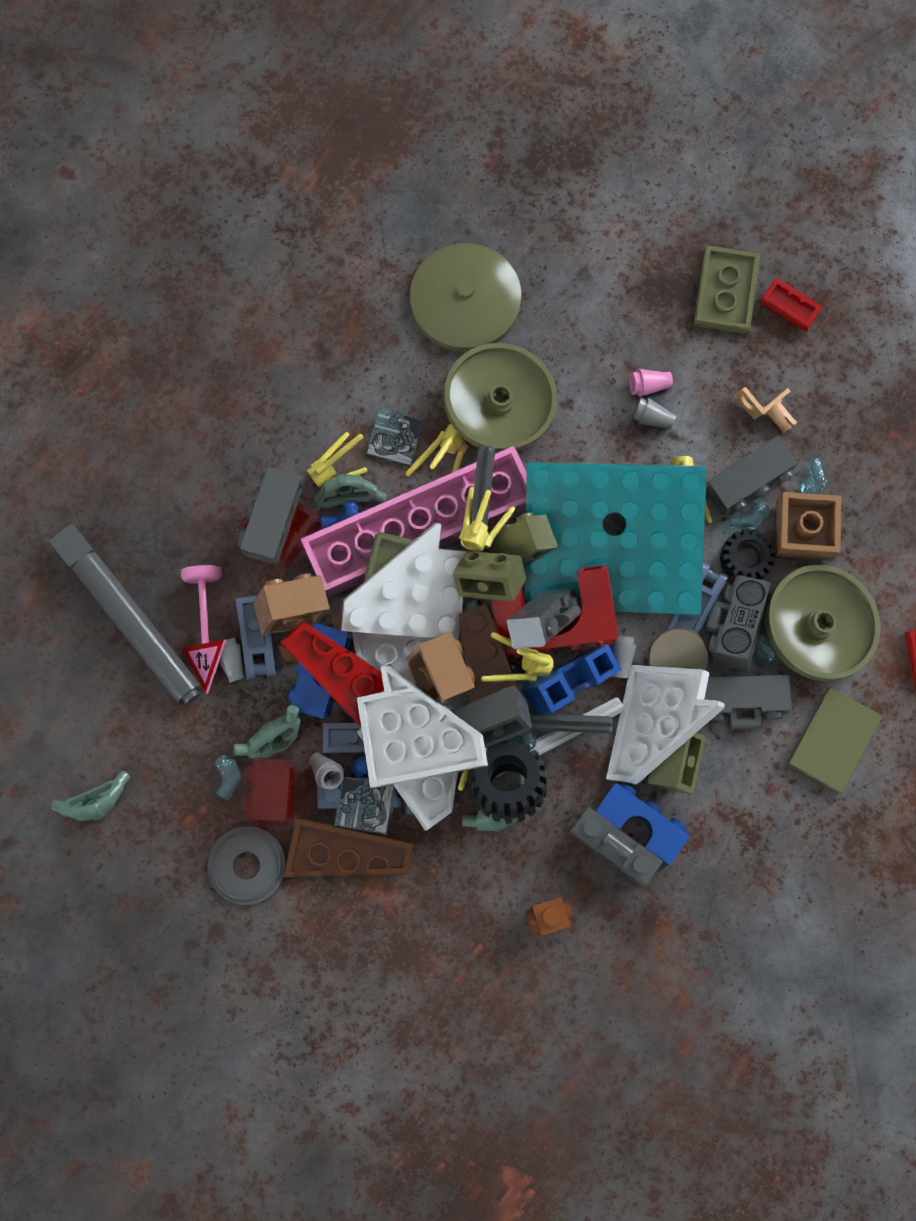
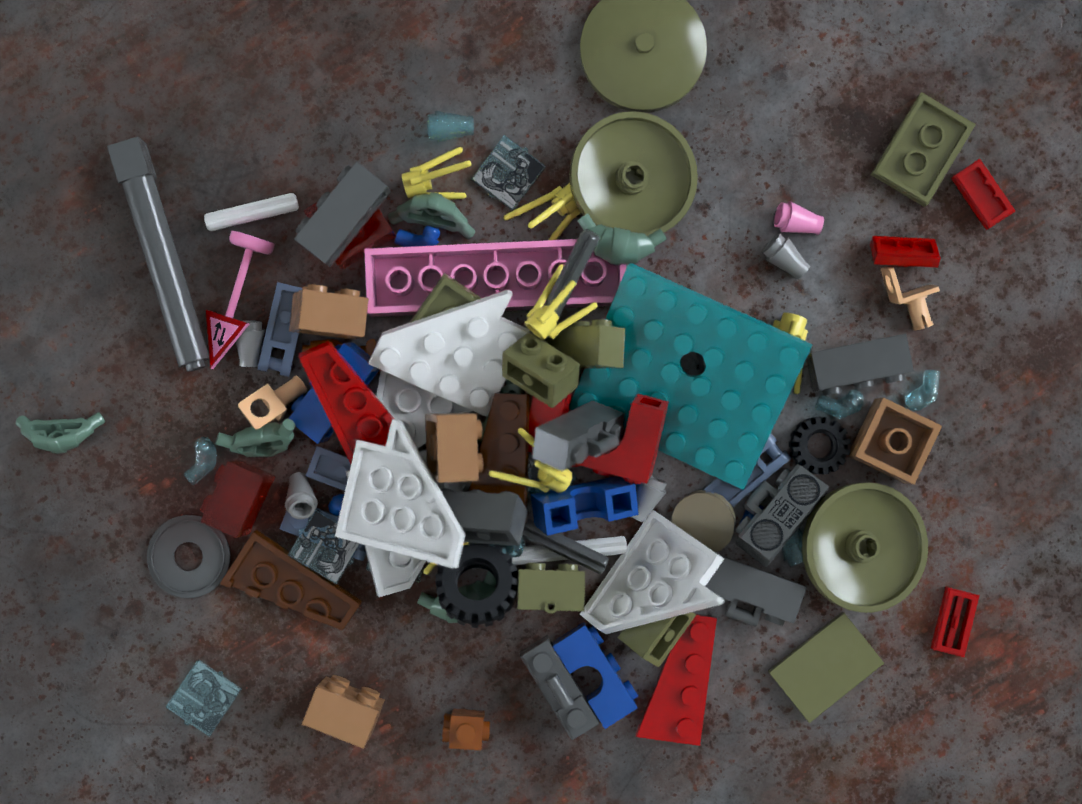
camera: 15 degrees right, 10 degrees up
none -> clear light blue piece [166,659,242,737]
none -> white axle [204,193,299,231]
none -> light nougat bracket [238,375,308,430]
none -> medium nougat brick [302,675,385,749]
none -> clear light blue cone [427,111,474,143]
none -> olive brick [518,563,585,614]
none -> sand green piece [577,214,667,266]
none -> red wing [635,614,717,746]
none -> red plate [870,236,941,268]

